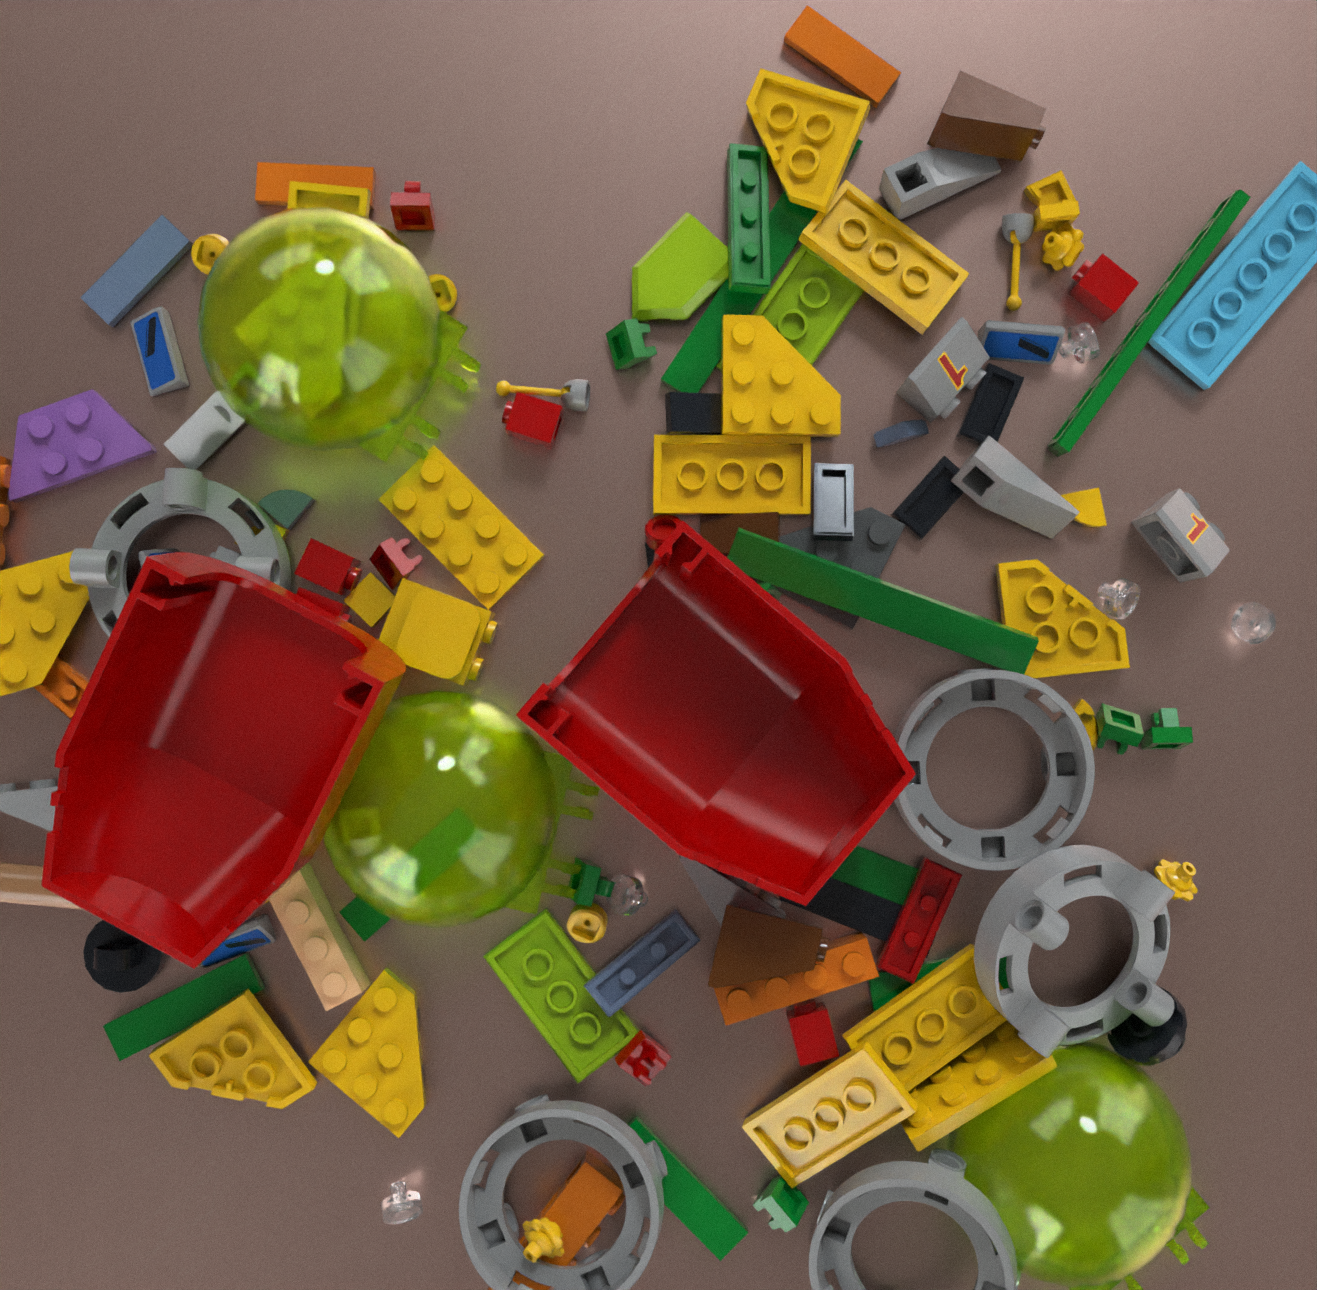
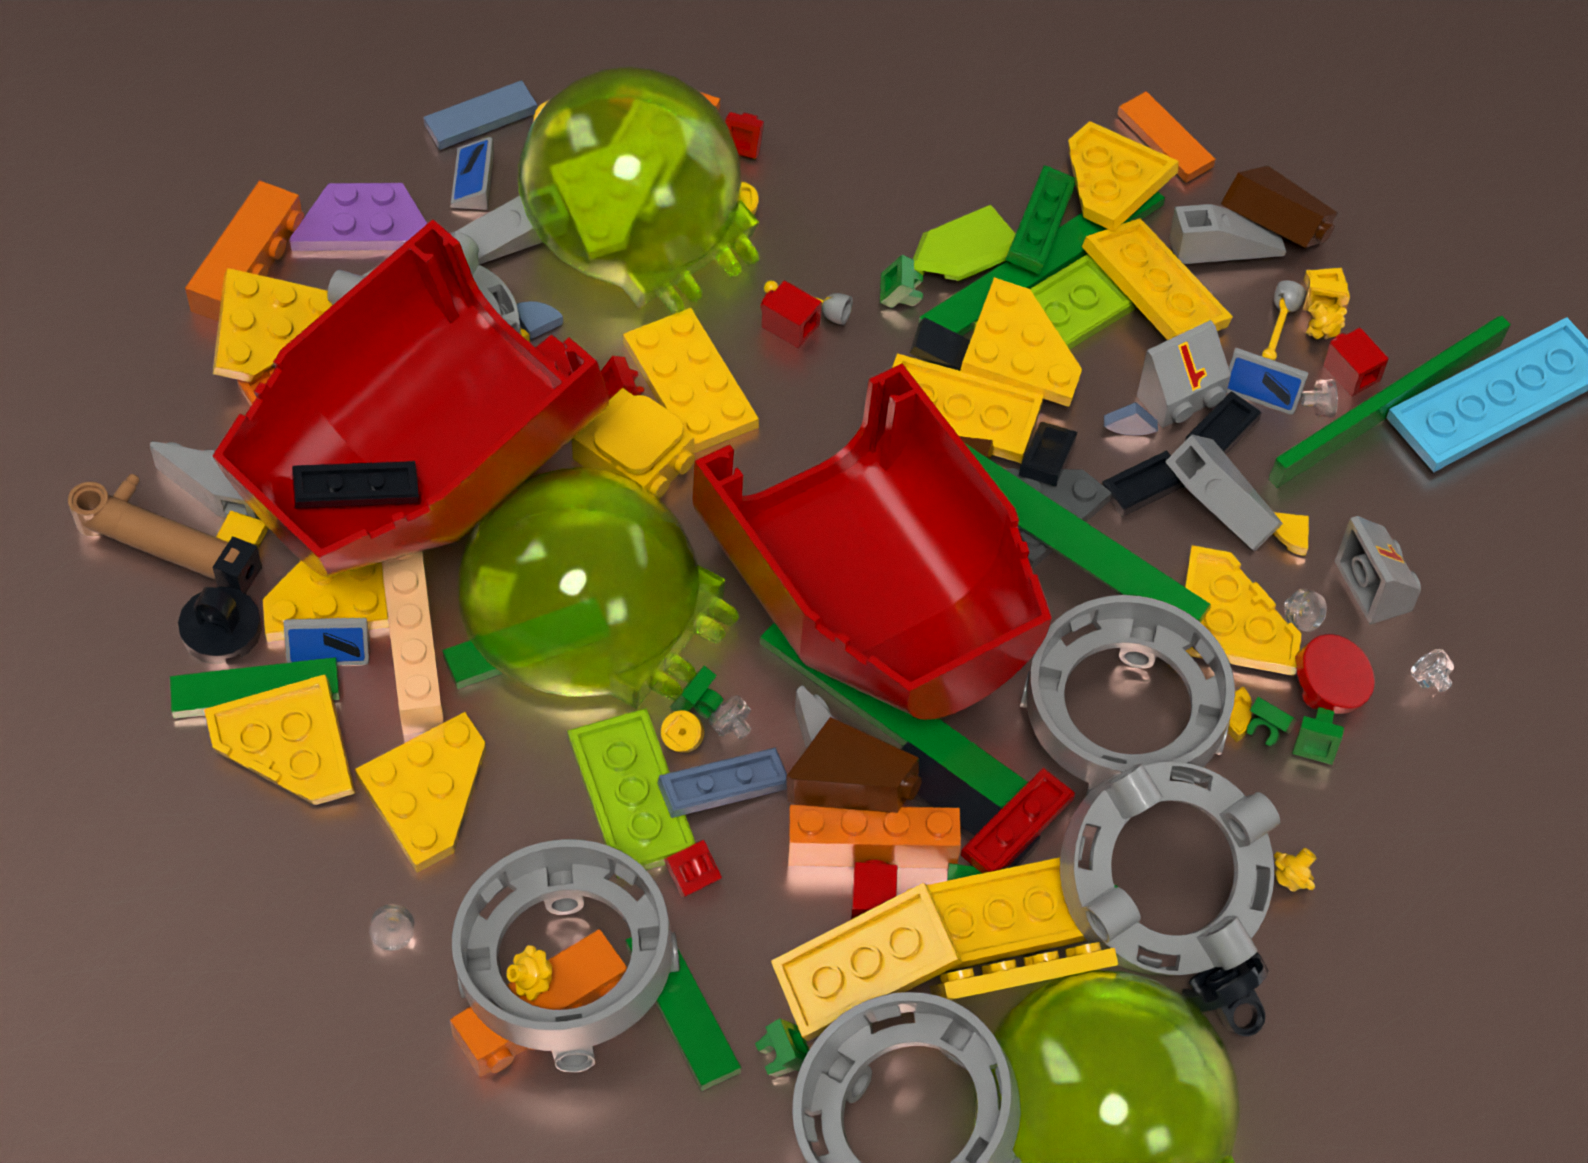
camera: 15 degrees right, 30 degrees down
none -> black tile [292,461,419,508]
none -> red tile [1295,634,1375,714]

